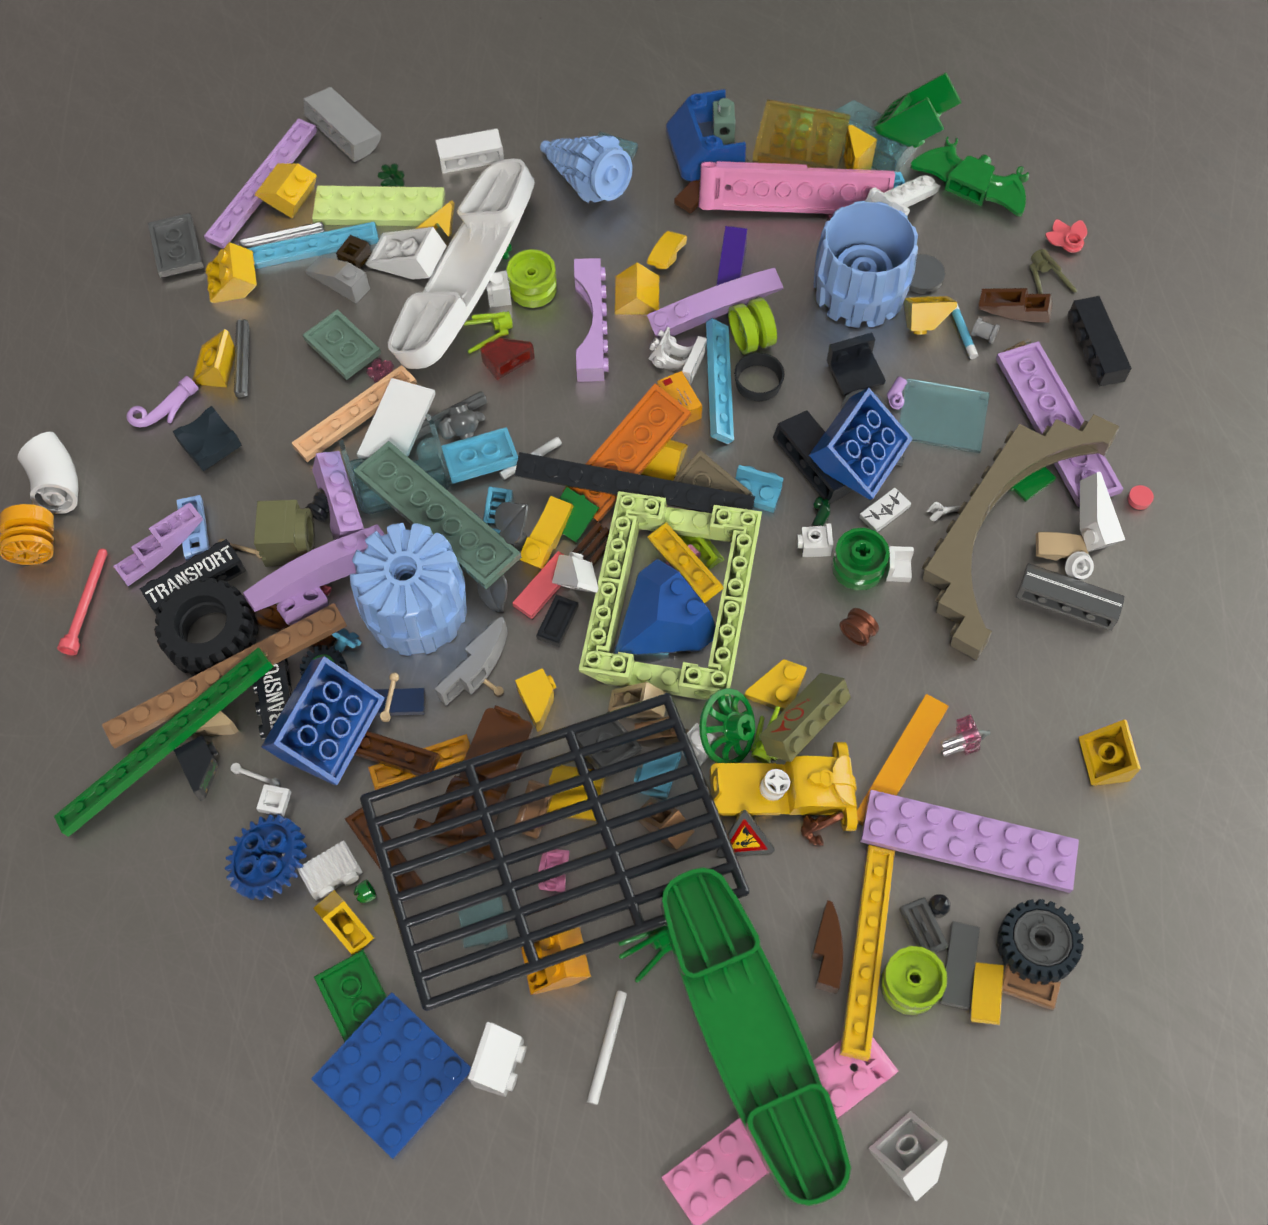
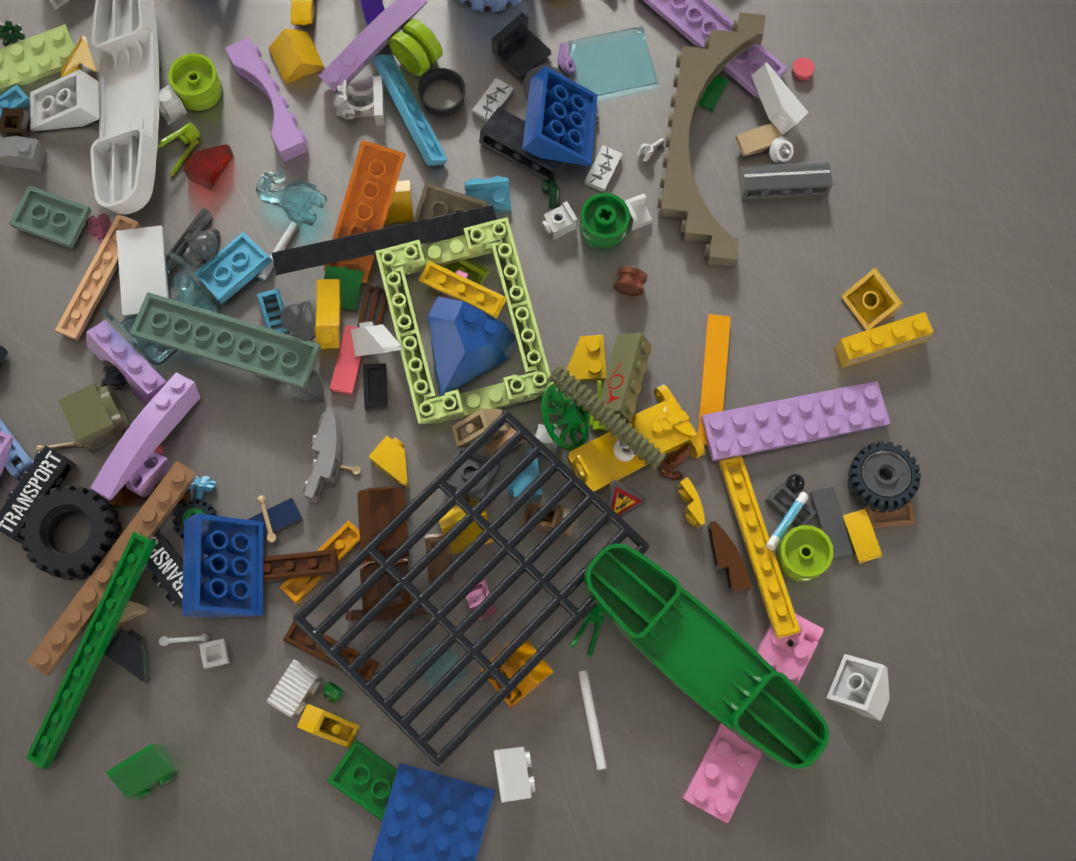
camera: 30 degrees left, 10 degrees up
blue gear [225,814,307,901] -> none
light blue wheel [350,523,467,656] -> none
light orange brick [657,371,702,426] -> none
piece [941,714,991,757] -> none
none -> green slope [106,744,178,800]
none -> clear light blue hips [256,166,327,226]
none -> white tile [472,78,514,122]
none -> olive piece [548,365,666,470]
none -> yellow slope [677,477,705,530]
none -> medium azure bar [766,492,809,551]
none -> yellow brick [835,312,934,368]

